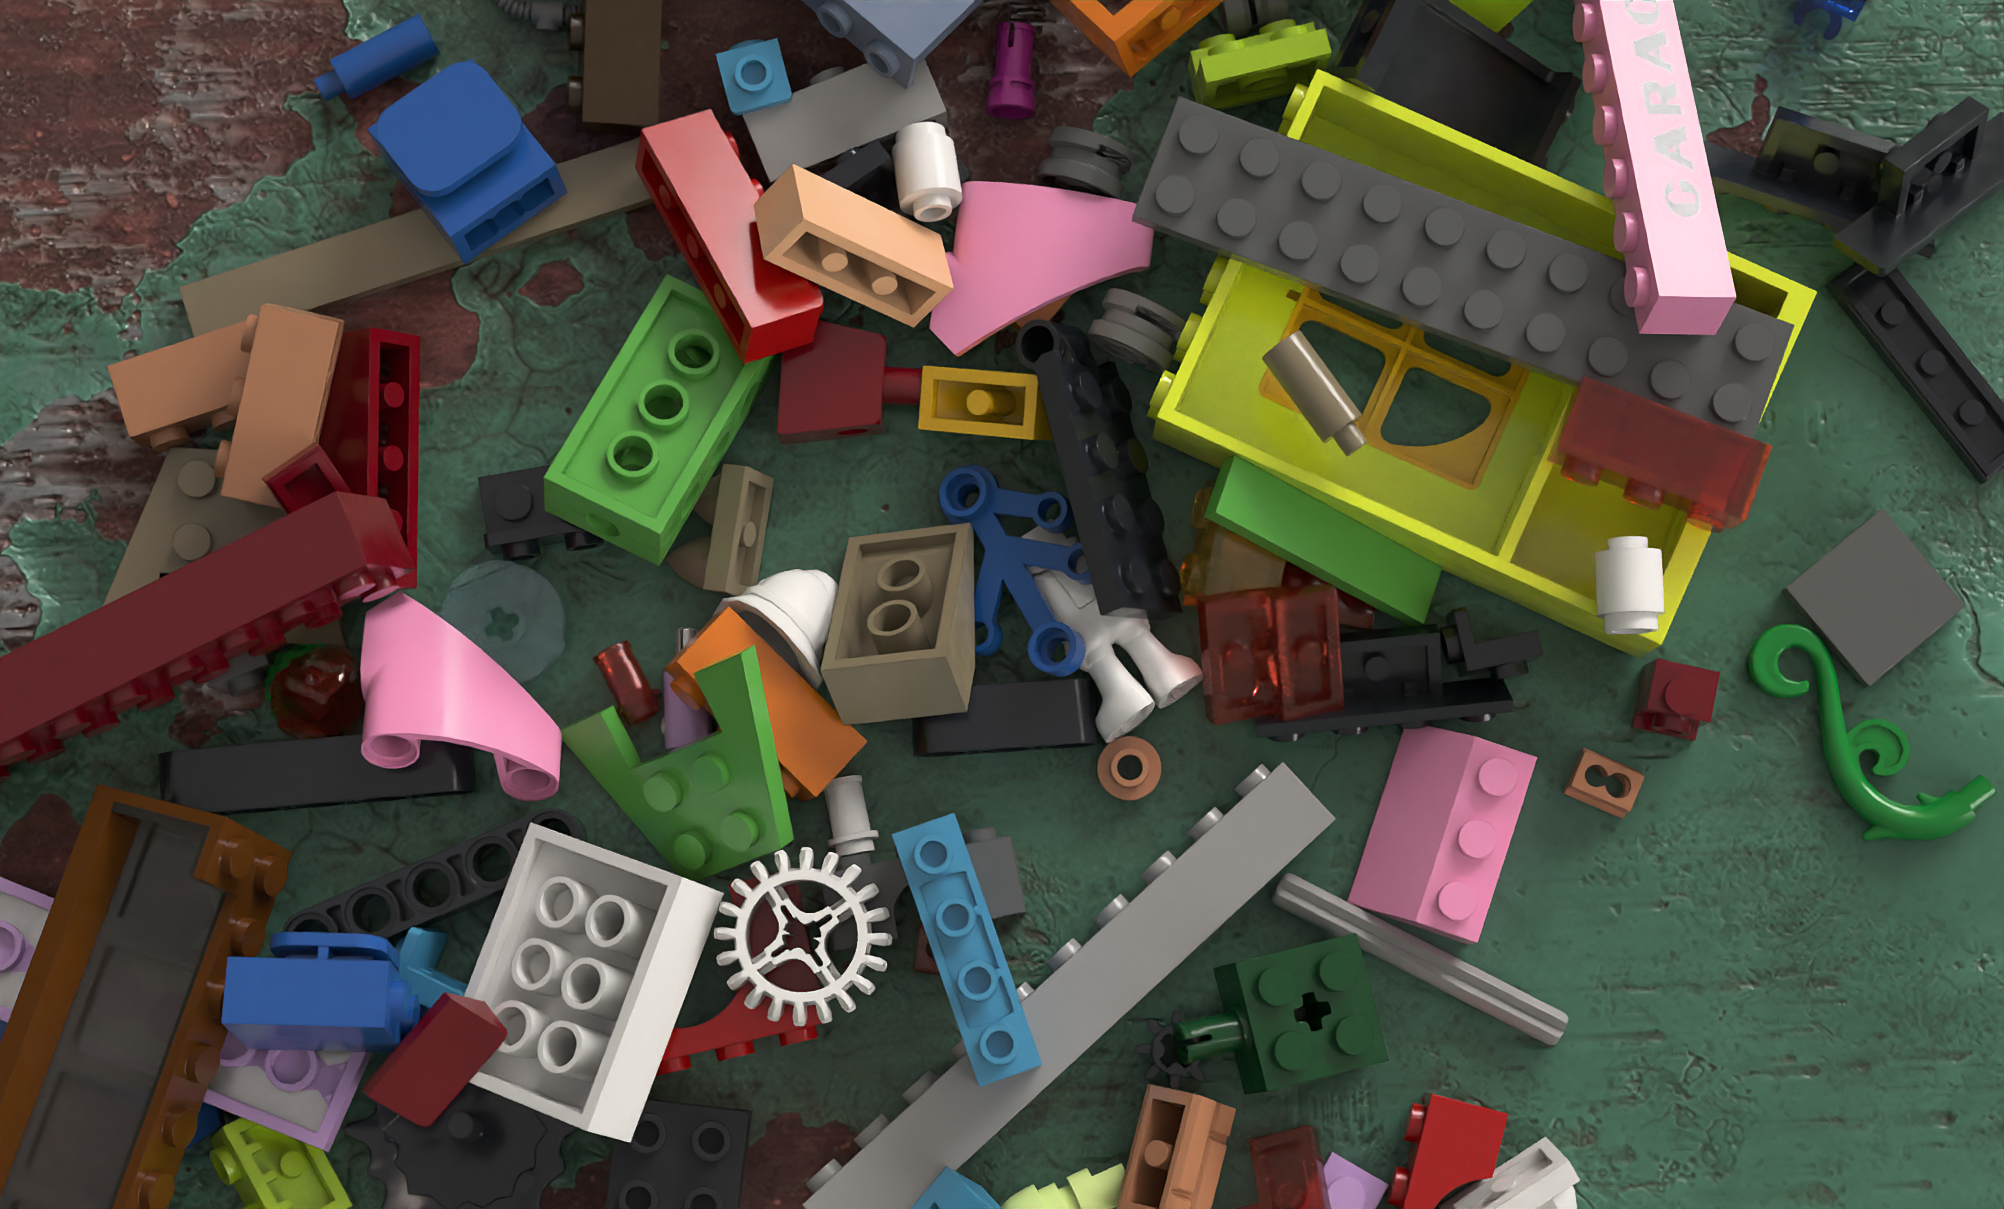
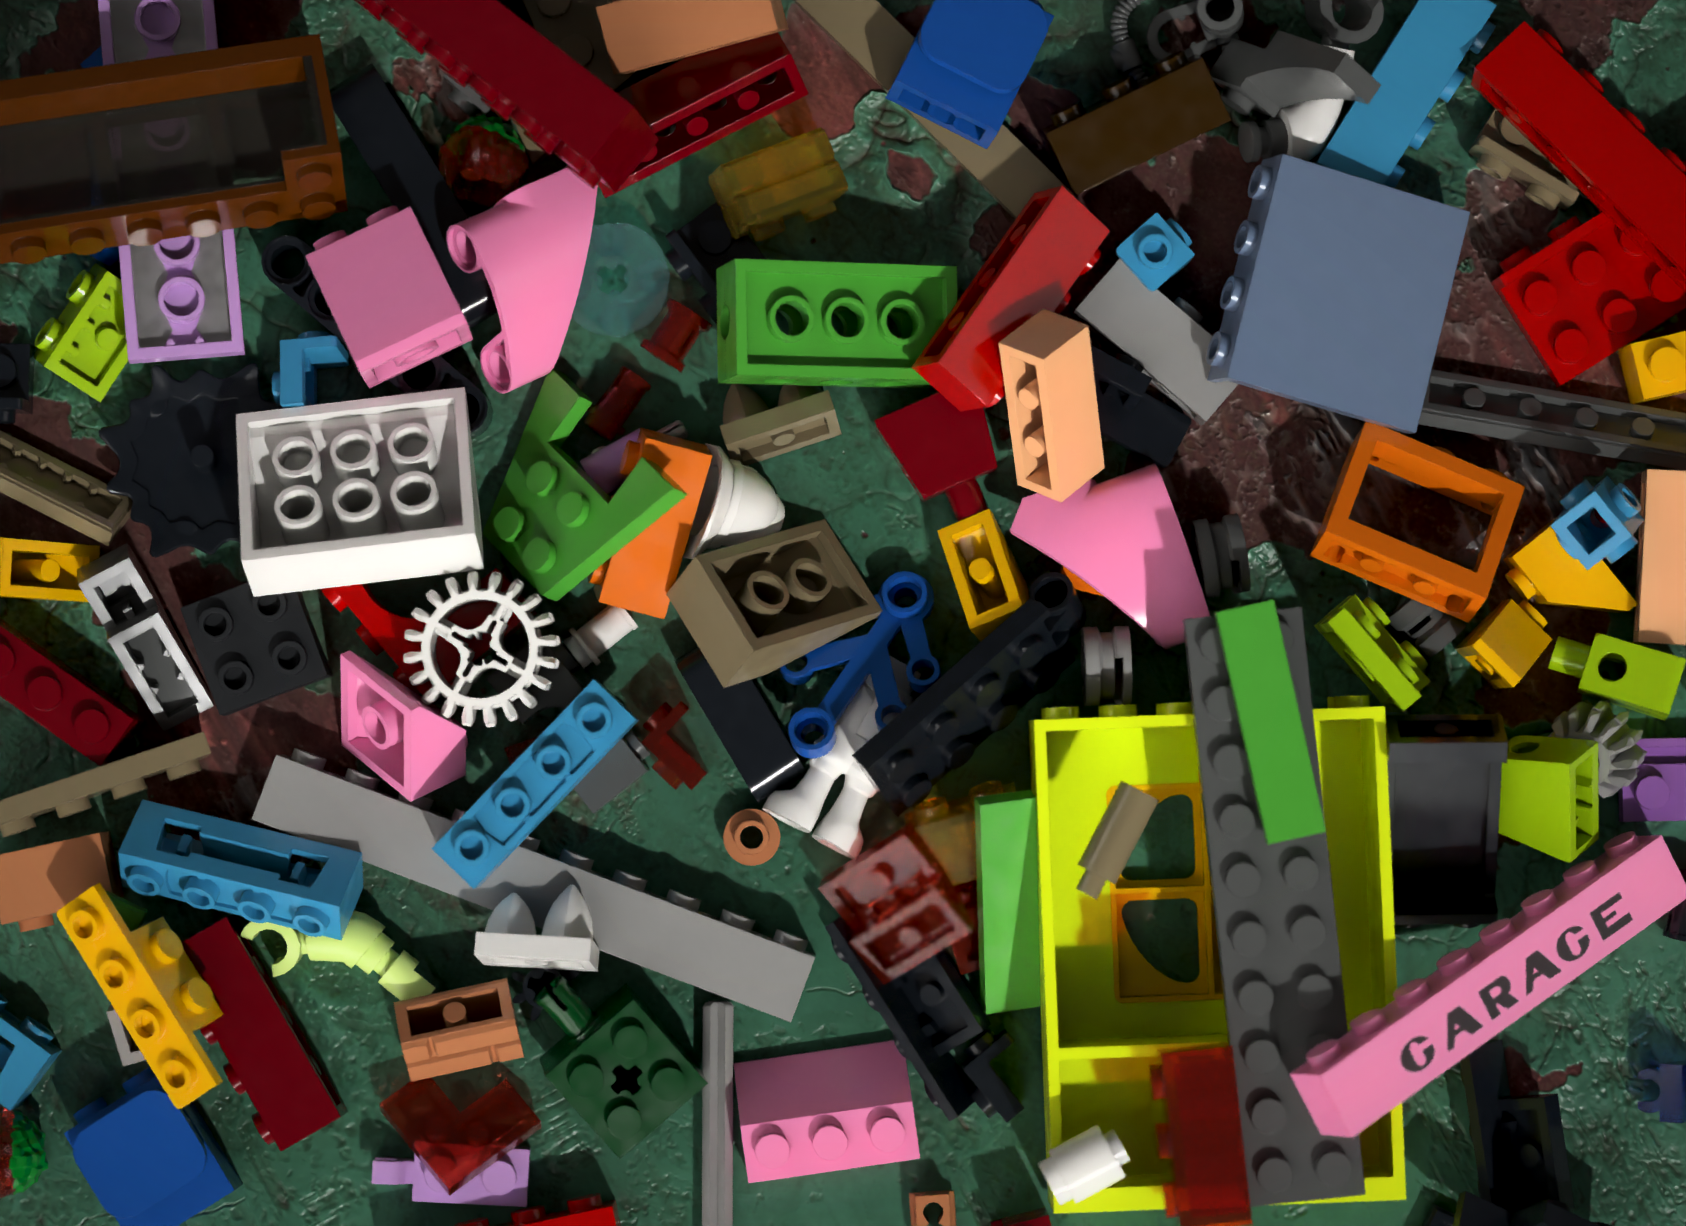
camera: 60 degrees right, 5 degrees up
blue brick [221,932,420,1053] -> none
dark red tile [261,442,352,515] -> none
dark red slope [362,992,508,1127] -> none
white brick [891,122,963,222] -> none
magenta pin [985,22,1036,120] -> none
none -> bright pink slope [305,205,473,388]
none -> bright pink slope [340,650,468,802]
none -> white tile [474,884,600,972]
none -> clear red bush [640,298,713,373]
none -> clear red bracket [641,701,709,790]
none -> clear yellow brick [708,127,848,242]
none -> bright green tile [1214,600,1326,845]

